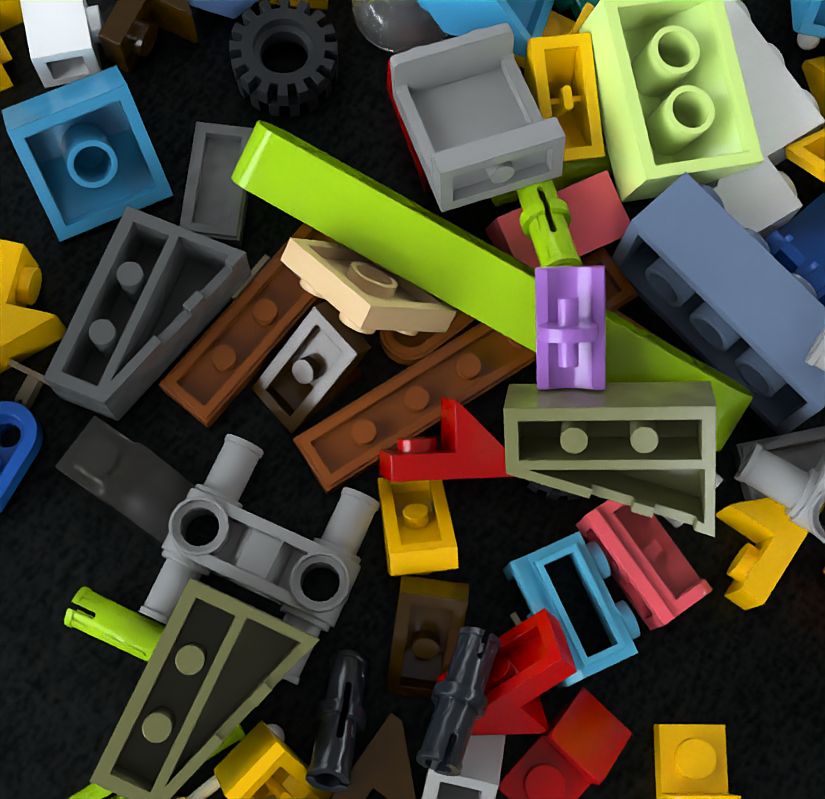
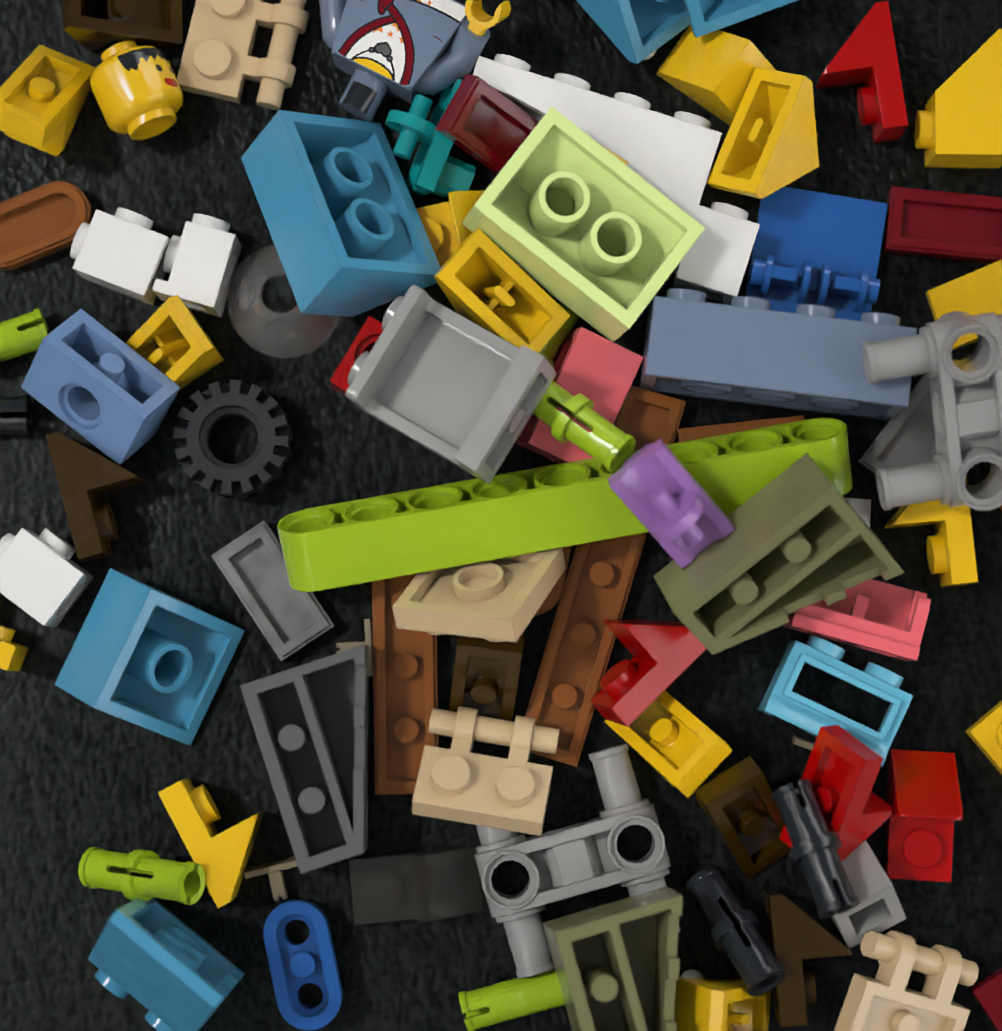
camera: 30 degrees left, 10 degrees up
none -> tan plate [412,706,560,836]

